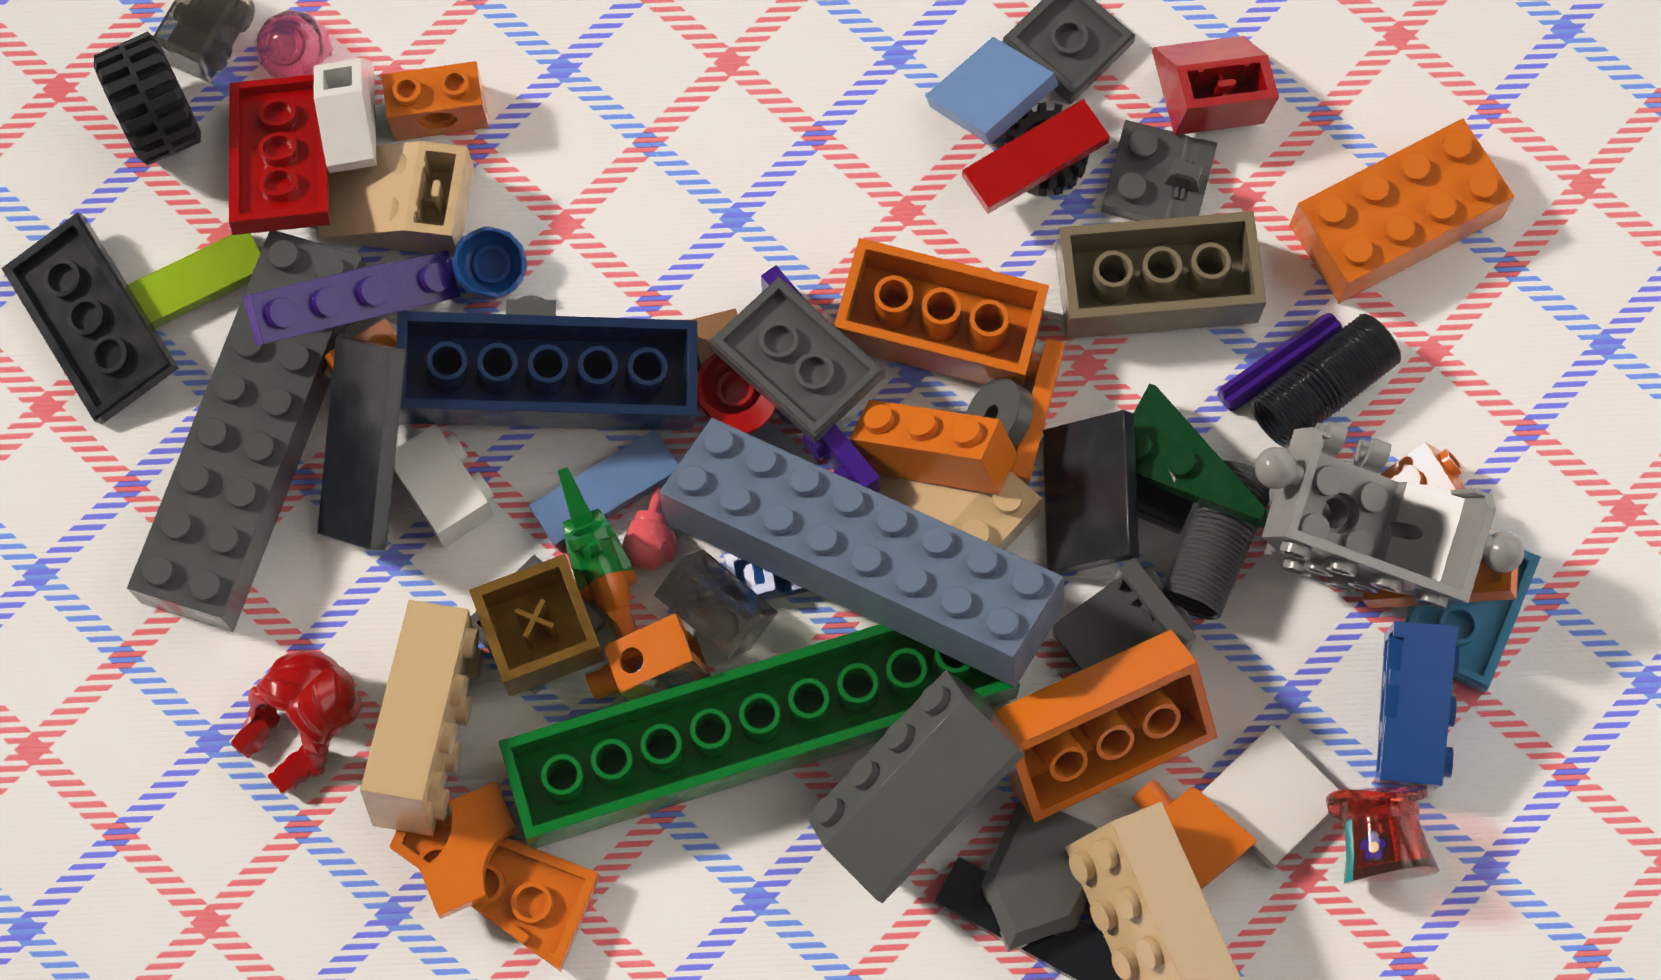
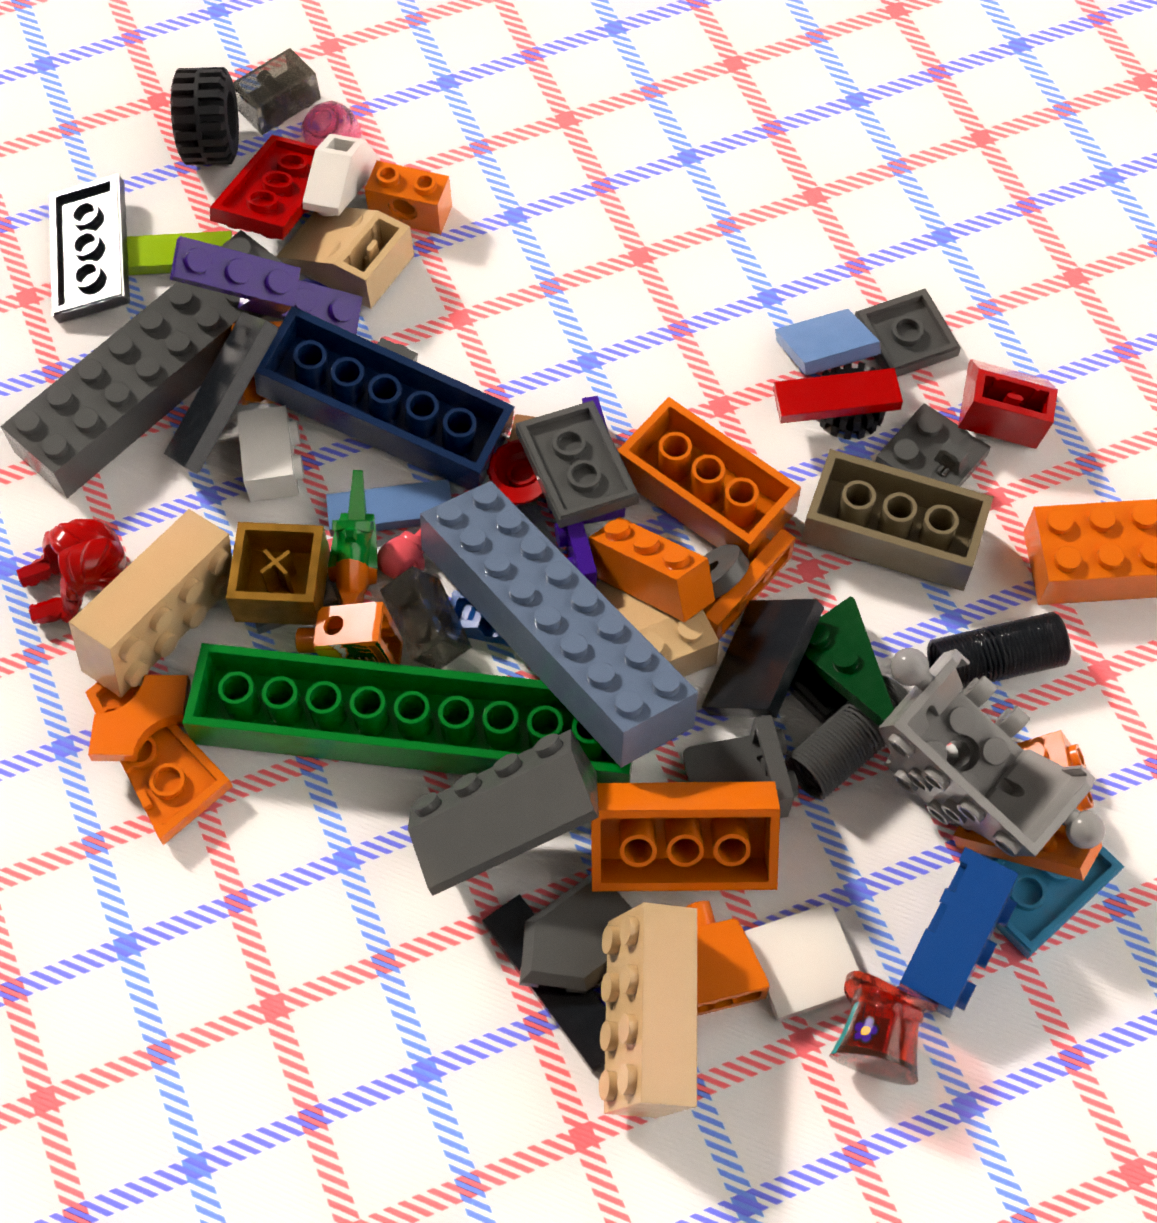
camera: 25 degrees right, 10 degrees down
blue hair [452,226,527,300] -> none
dark purple axle [1217,313,1343,411] -> none

